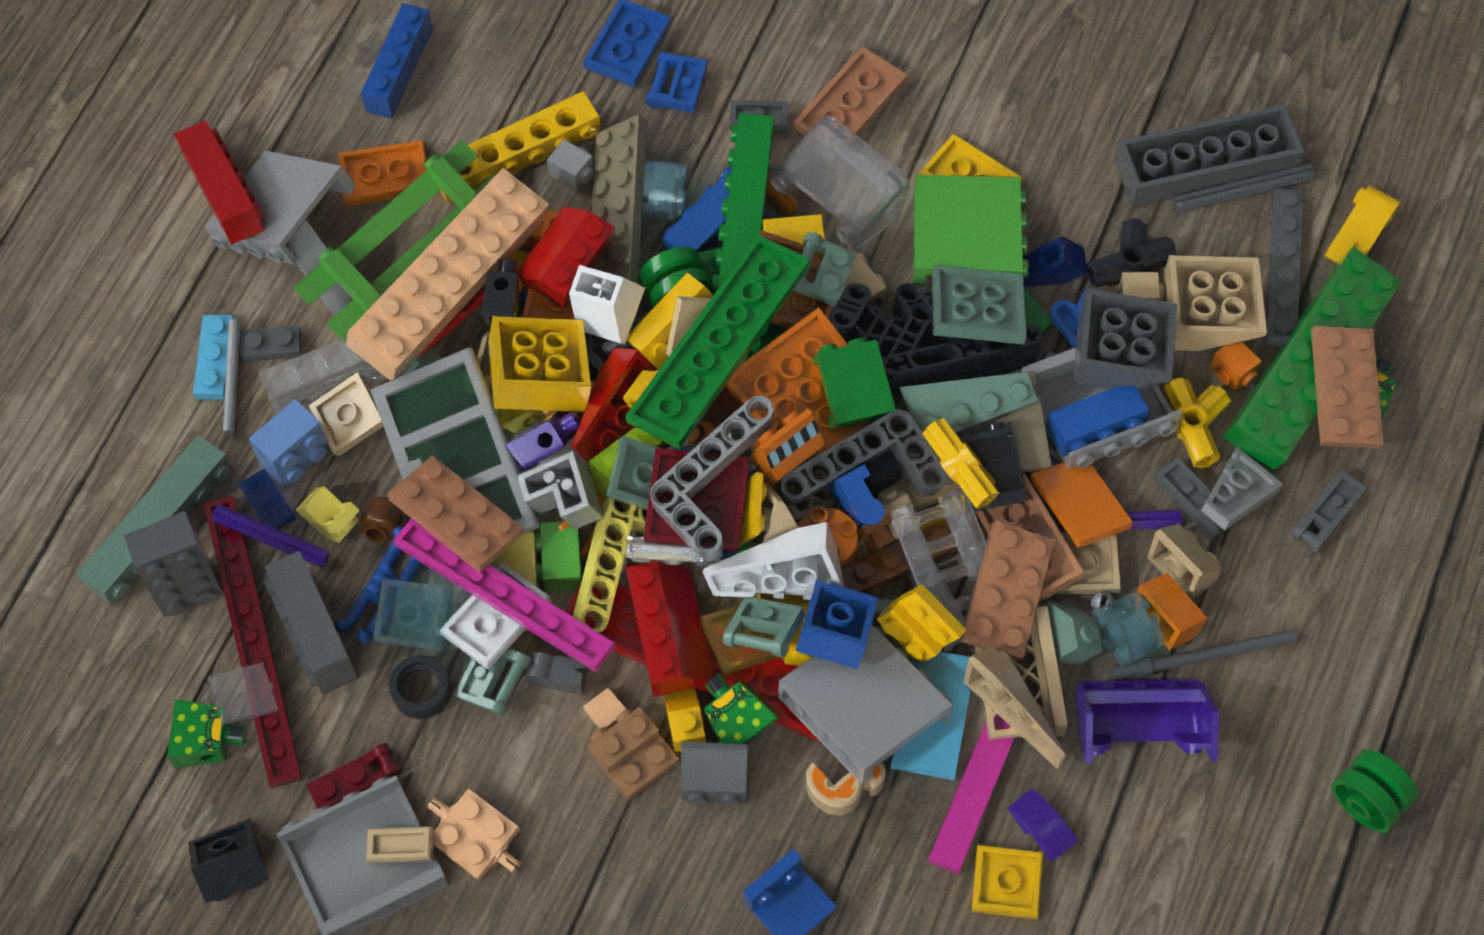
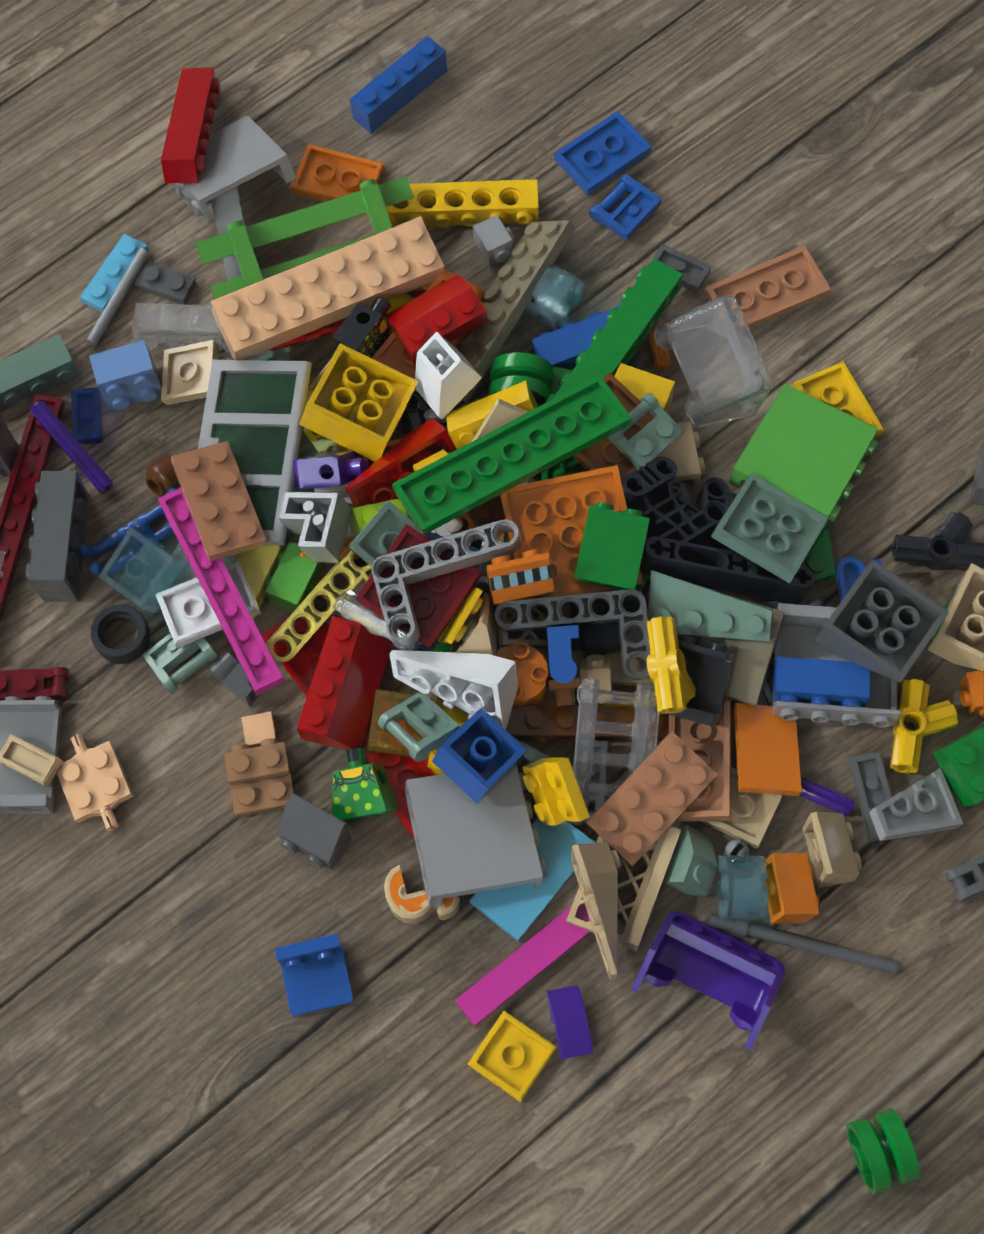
camera: 30 degrees right, 5 degrees up
light yellow brick [296,486,360,543] -> none
yellow slope [663,689,706,755] -> none
clear blue slope [1022,236,1087,287] -> none
tan brick [1119,272,1164,301] -> none

